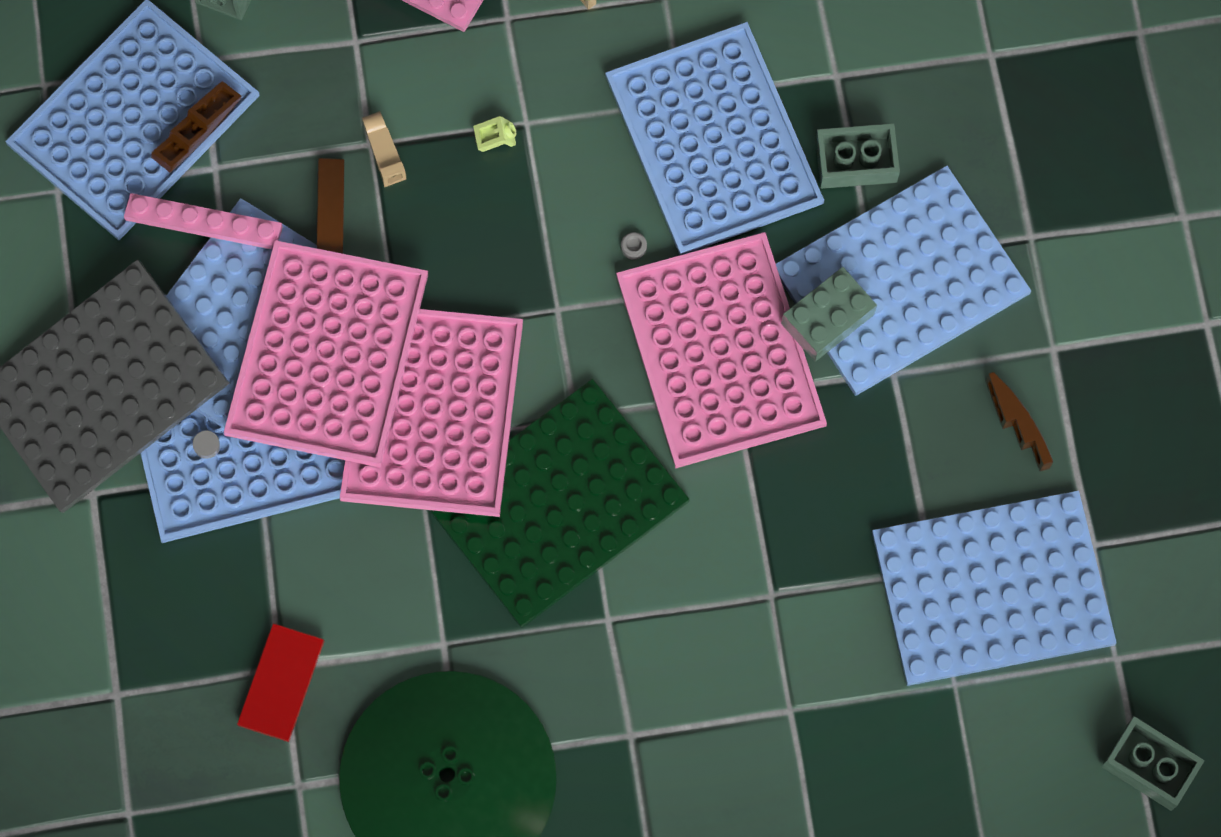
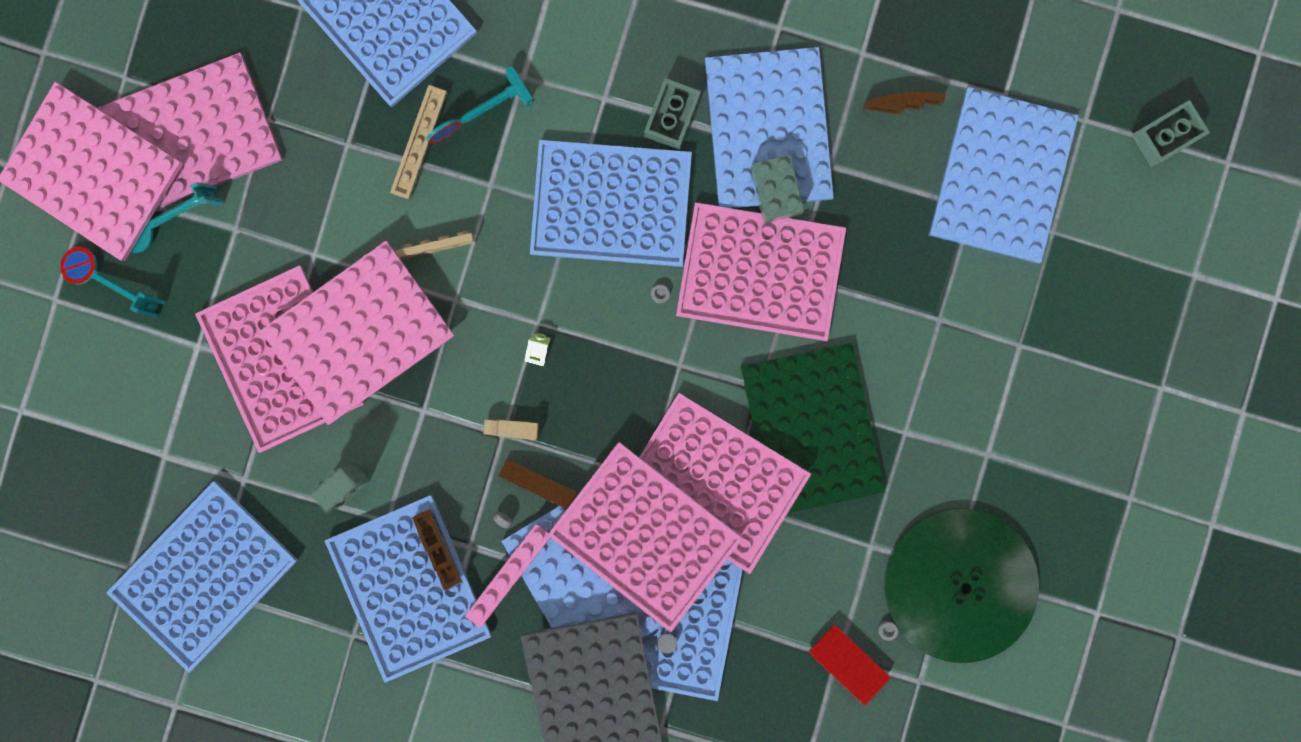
camera: 60 degrees left, 15 degrees up
none -> light grey tile [493,511,513,529]
none -> light grey tile [878,620,898,641]

